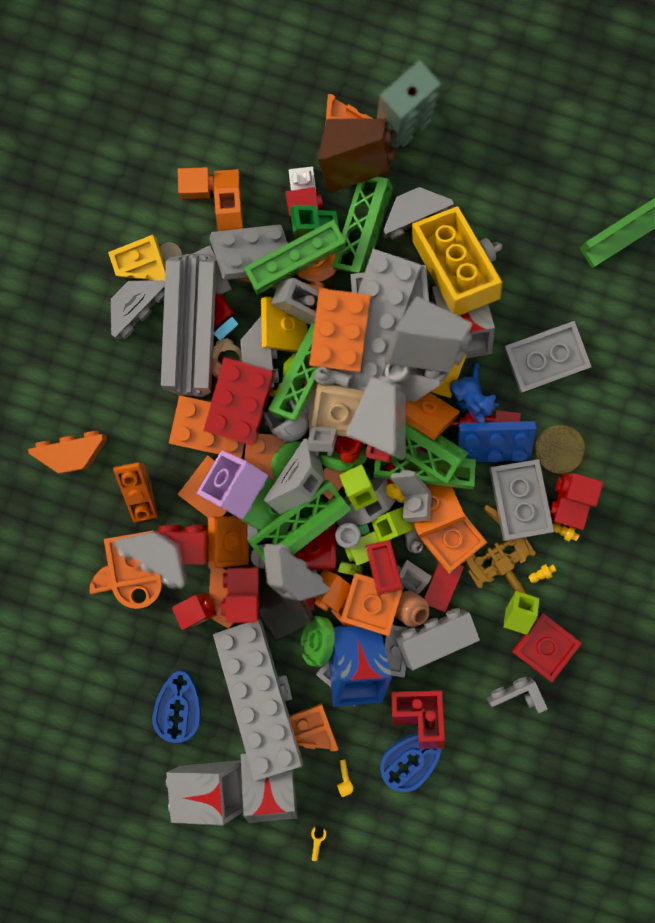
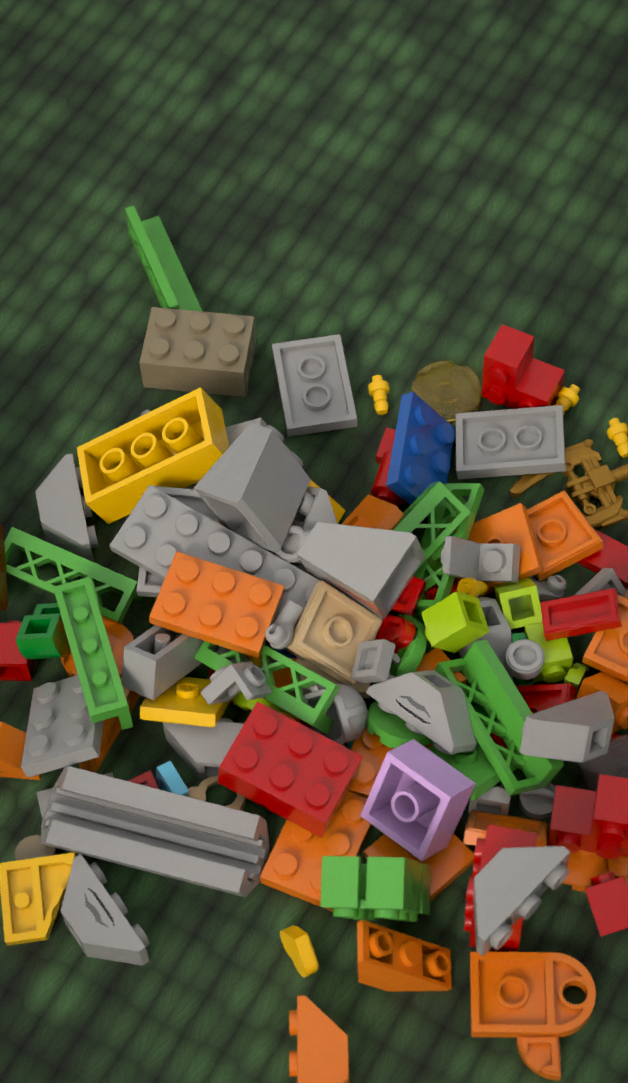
camera: 75 degrees left, 30 degrees down
blue animal [449,363,499,423] -> none
none -> dark tan brick [139,307,257,397]
none -> light grey bracket [200,661,272,705]
none -> yellow tile [280,925,319,978]
none -> bright green piece [320,856,431,922]
none -> yellow piece [368,375,390,415]

